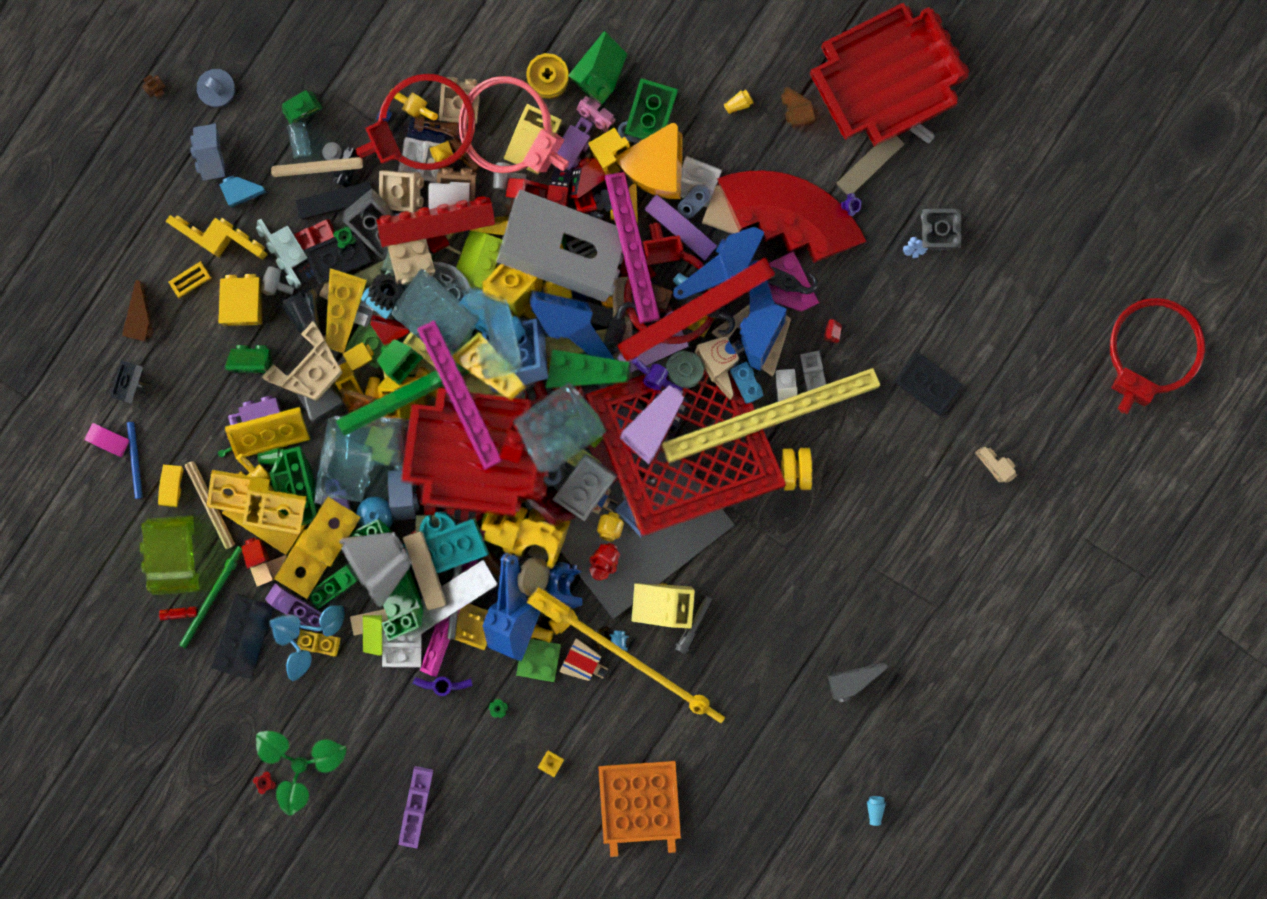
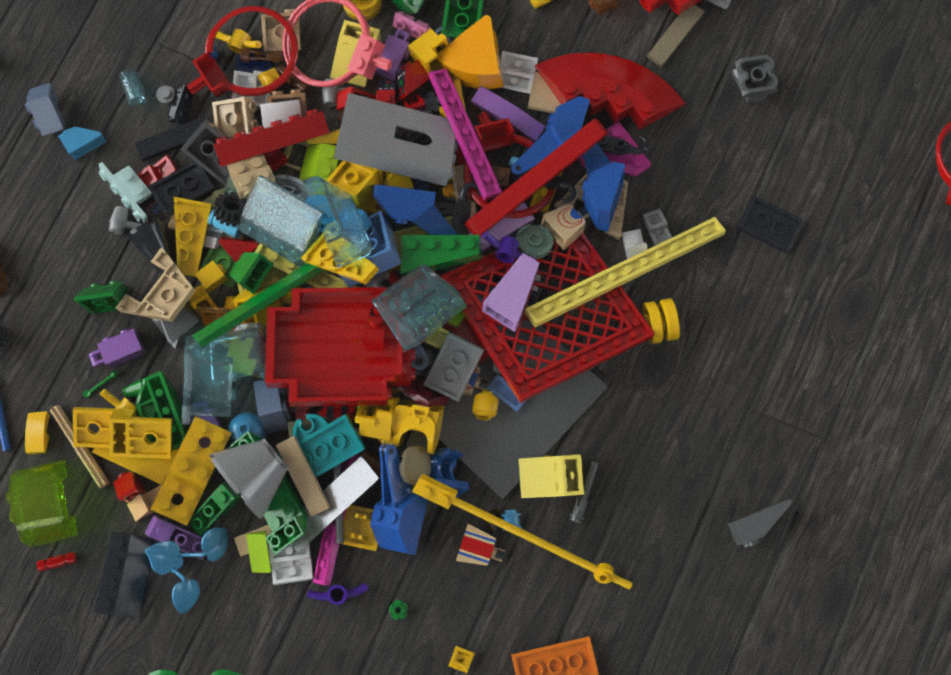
camera: 10 degrees left, 10 degrees down
yellow bracket [166,215,268,260] -> none
yellow tile [169,261,211,298] -> none
green bar [179,546,242,649] -> none
sand blue tile [197,69,235,107] -> none
yellow slope [219,274,263,326] -> none
yellow tile [225,407,310,458] -> none
tan axle [271,157,363,177] -> none
green torso [282,90,323,127] -> none
yellow slope [297,630,341,656] -> none
green plate [334,227,356,248] -> none
dark pink tile [417,320,502,469] -> none
bright green plate [516,639,561,682] -> none
yellow axle [531,624,554,643] -> none
yellow cone [548,609,578,635] -> none
red head [589,543,620,581] -> none
sand blue plate [678,184,710,218] -> none
tan piece [715,370,733,400] -> none
dark azure bracket [730,361,764,404] -> none
red slope [824,319,842,343] -> none
dark purple plate [841,193,862,216] -> none
medium azure cone [867,796,886,826] -> none
light blue plant [903,237,928,258] -> none
tan plate [975,447,1017,483] -> none

